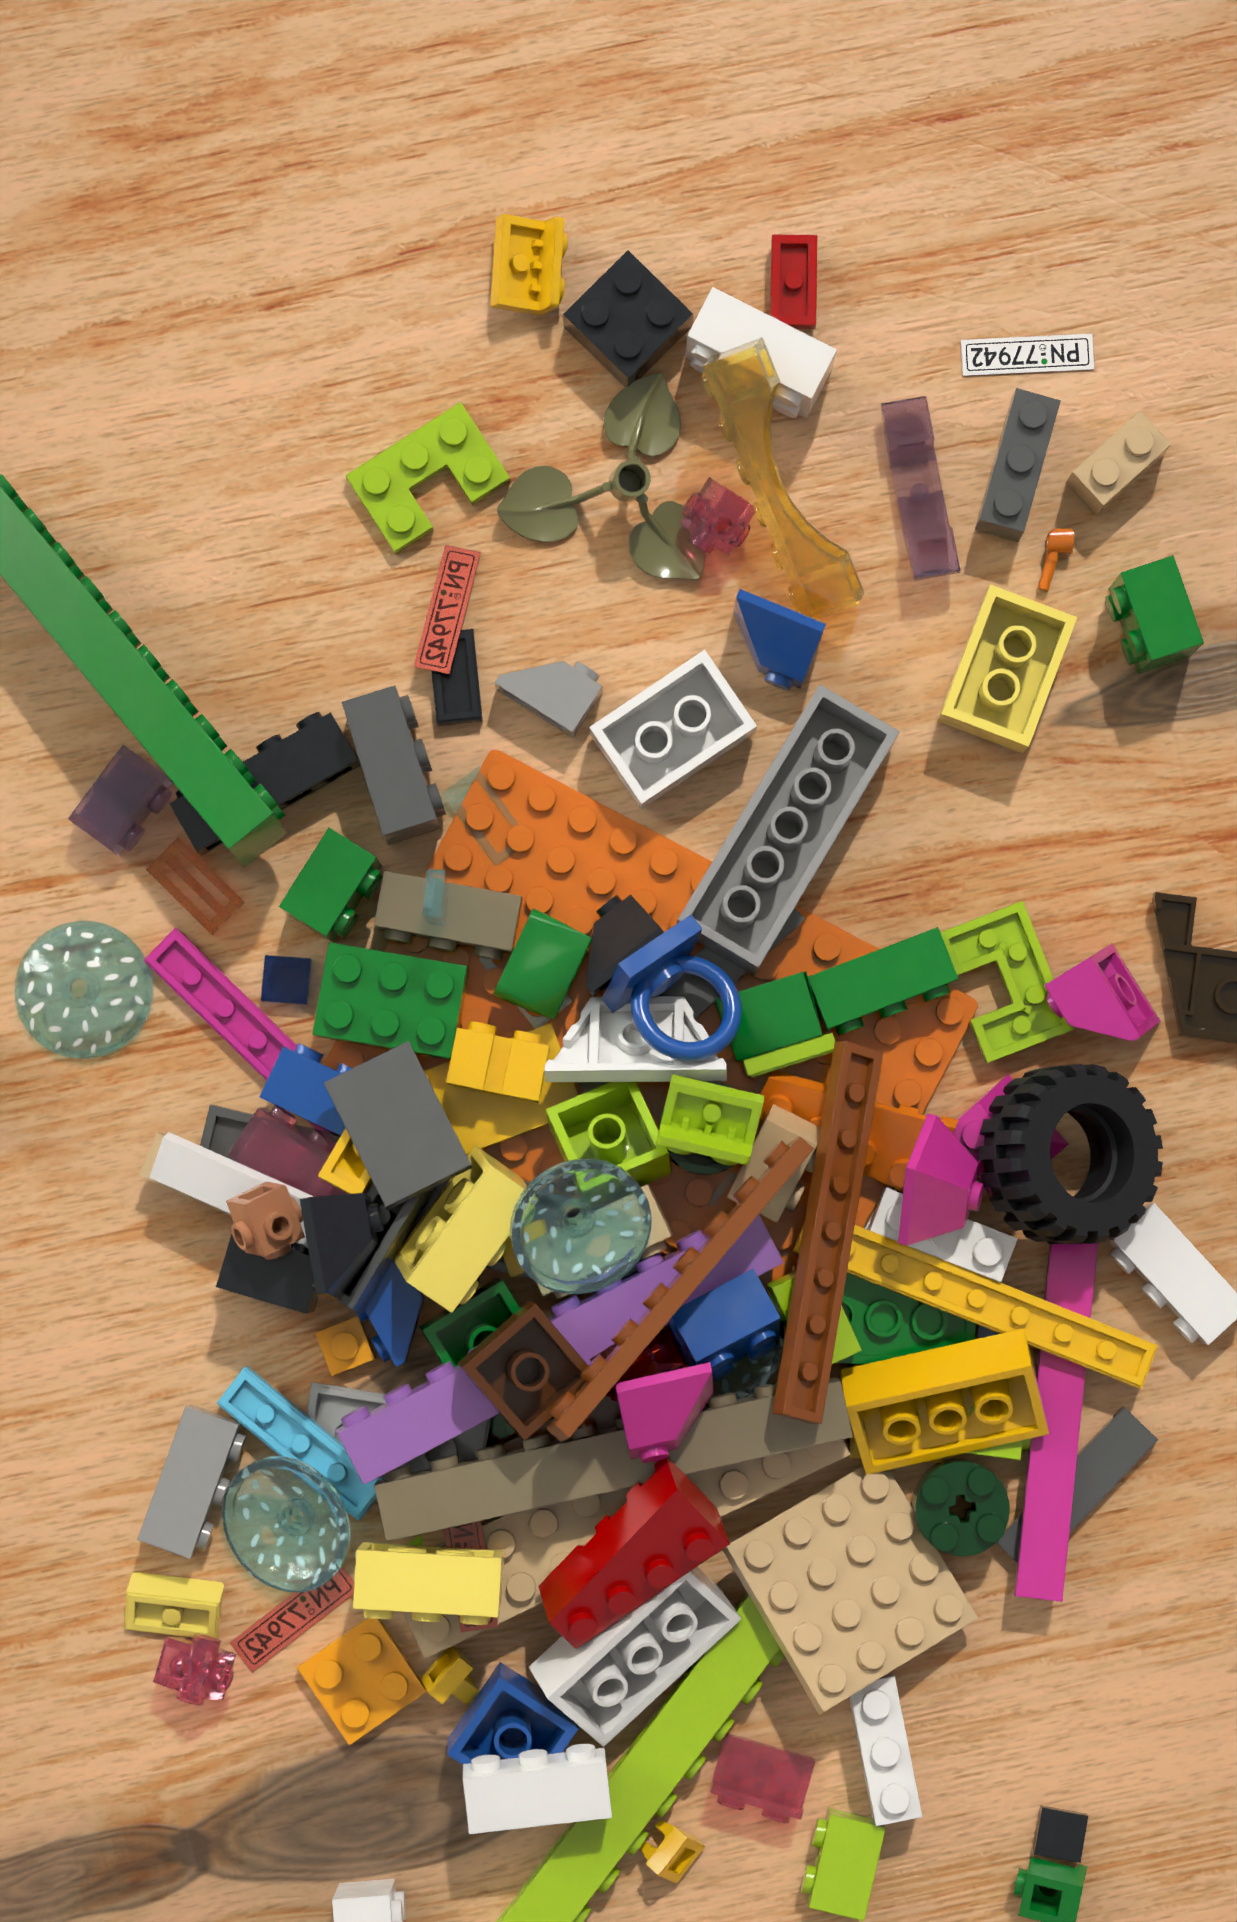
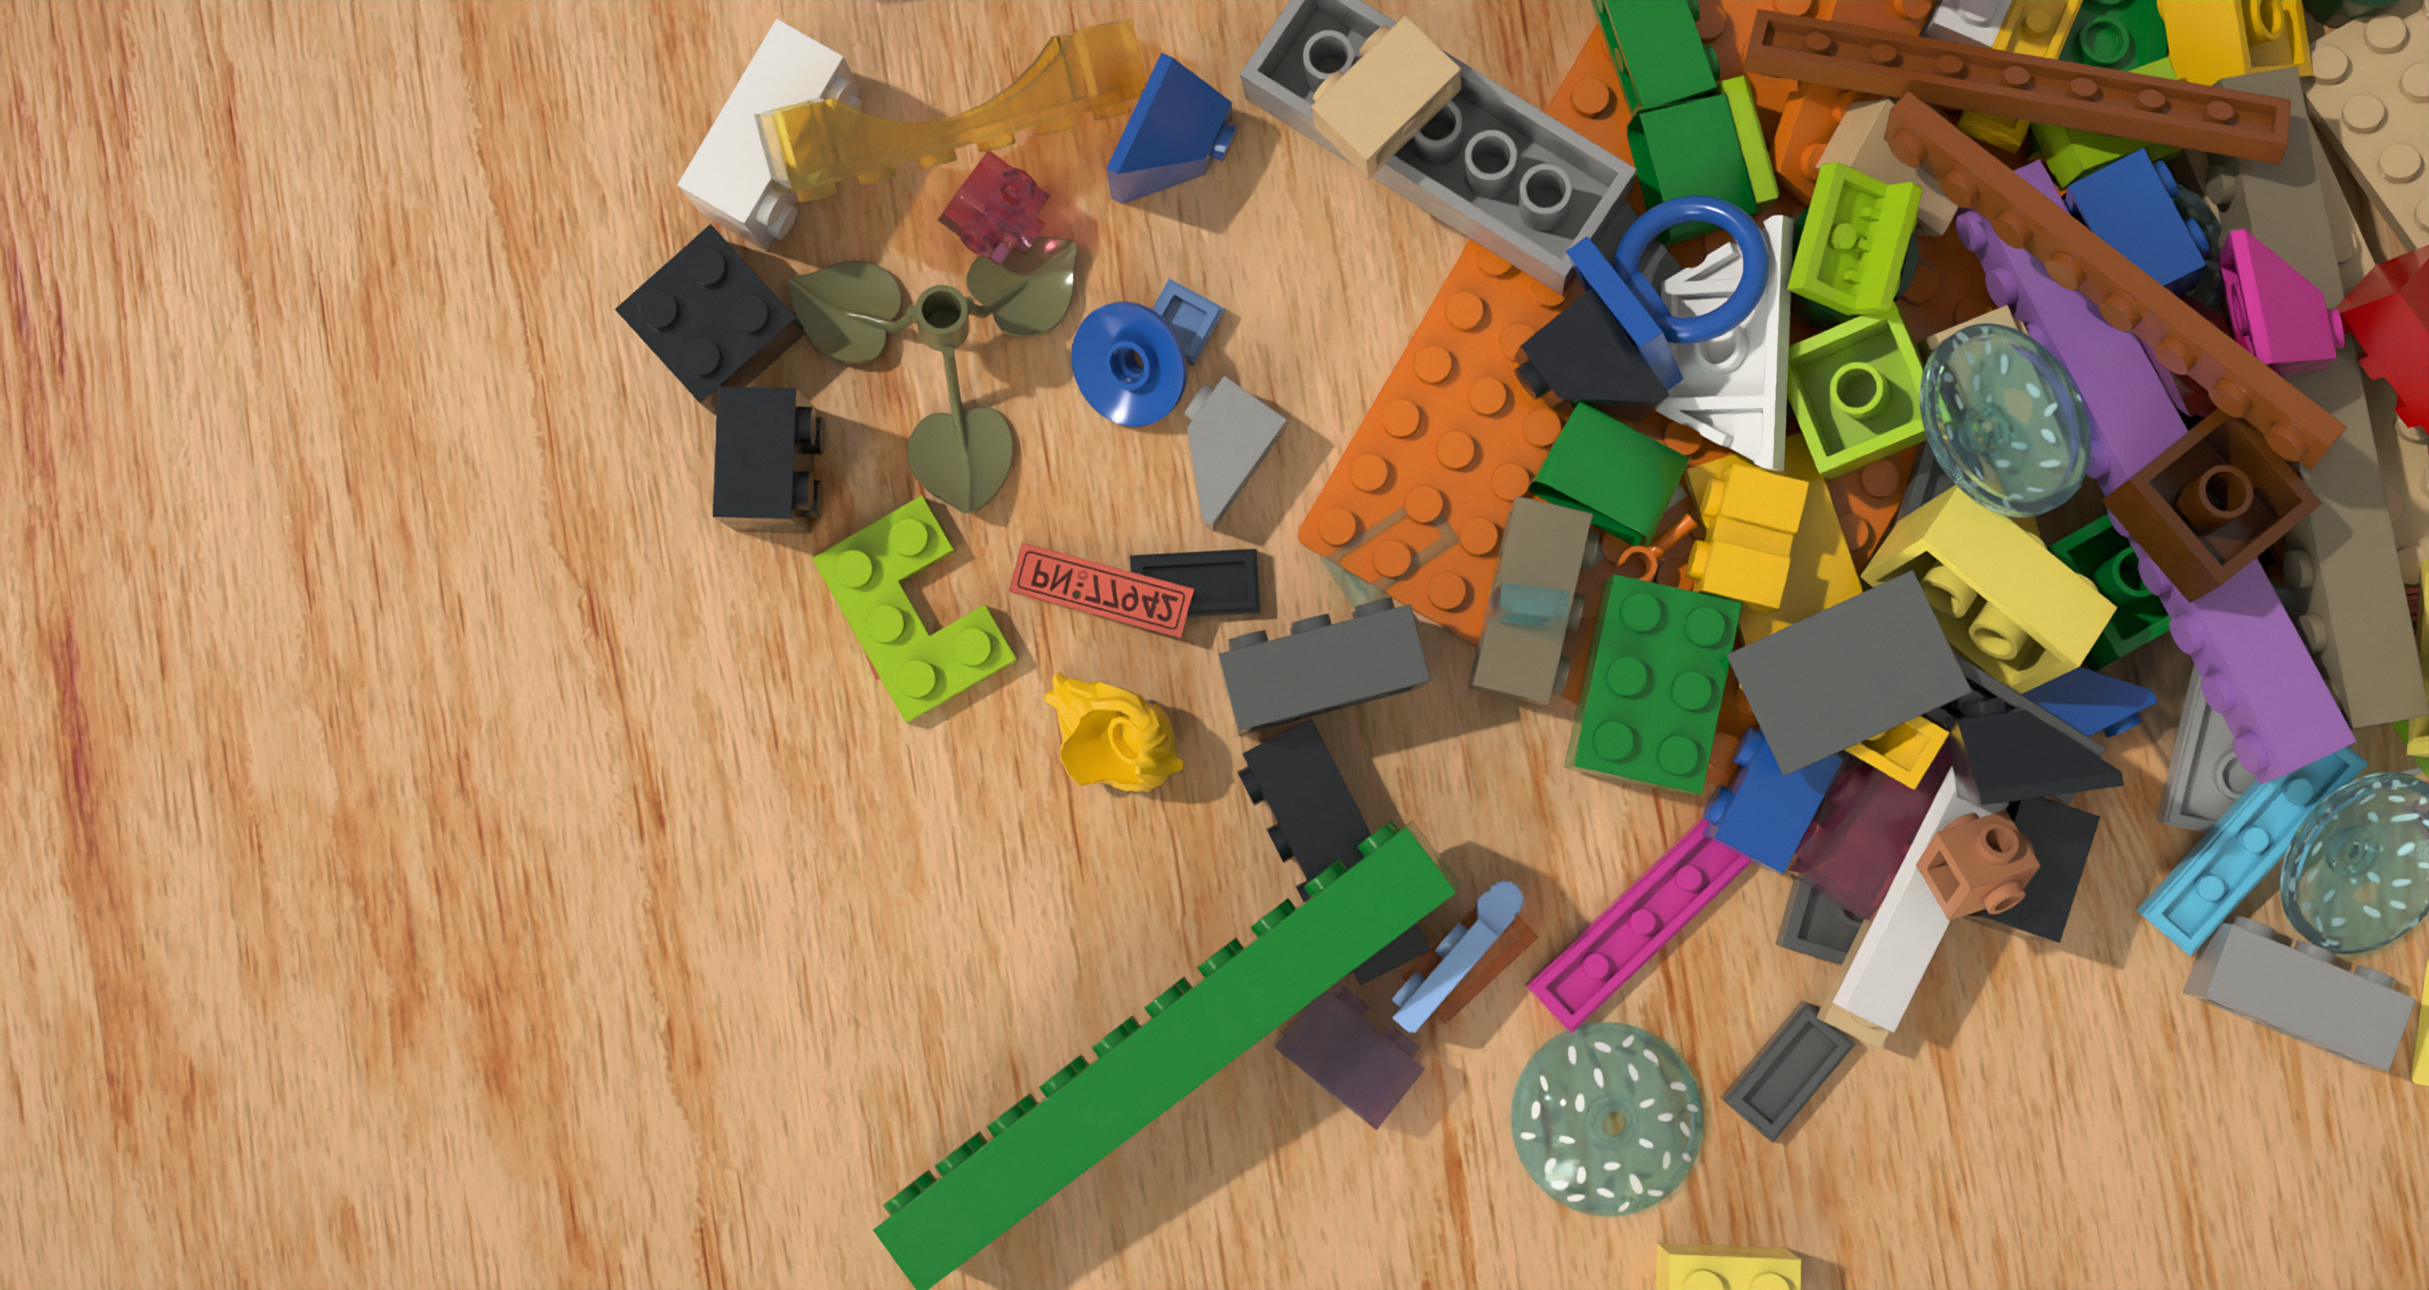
camera: 85 degrees left, 0 degrees up
clear blue tile [261,955,312,1005] -> none
green brick [278,827,383,943] -> none
light orange plate [315,1316,376,1376] -> none
yellow bracket [490,214,568,316] -> none
white brick [589,650,757,810] -> none
red plate [770,234,818,329] -> none
none -> black brick [712,386,826,534]
none -> yellow hair [1044,672,1183,793]
none -> blue dish [1071,301,1187,427]
none -> medium blue tile [1152,278,1224,366]
none -> tan brick [1311,15,1461,180]
none -> light blue hinge [1392,879,1525,1034]
none -> orange hand [1614,513,1698,581]
none -> dark grey tile [1720,1001,1855,1142]

